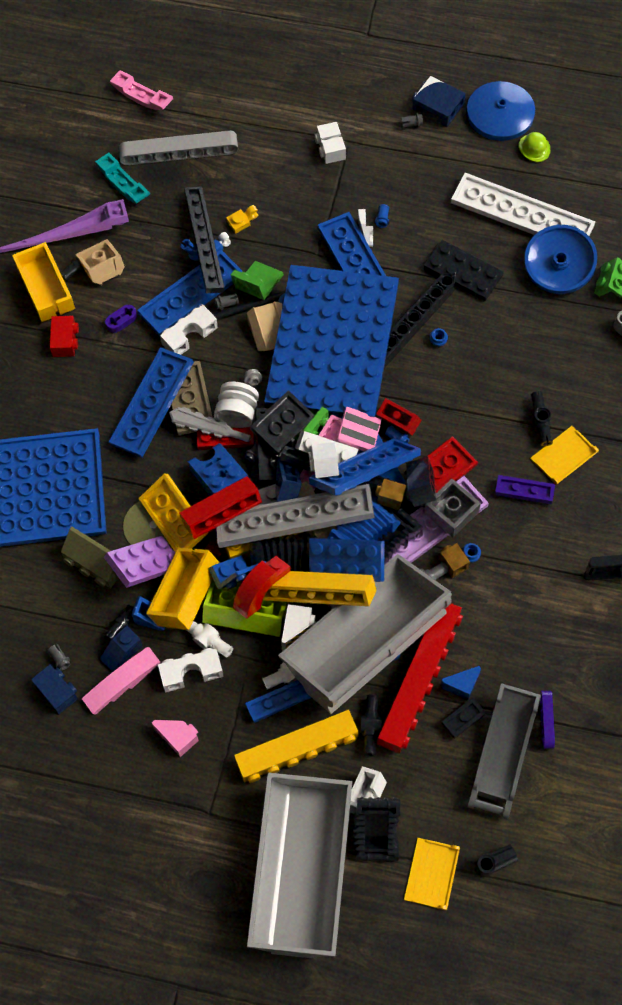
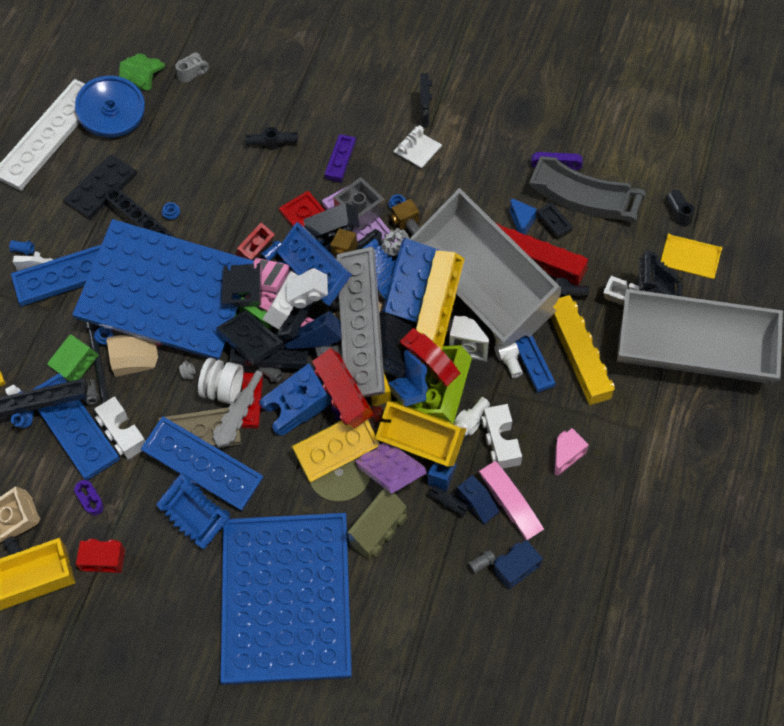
camera: 85 degrees left, 5 degrees down
yellow piece [530,426,599,485] -> none
none -> blue piece [156,473,230,549]
none -> black container [222,263,262,308]
none -> light grey gear [381,228,409,256]
none -> white hinge [394,126,442,168]

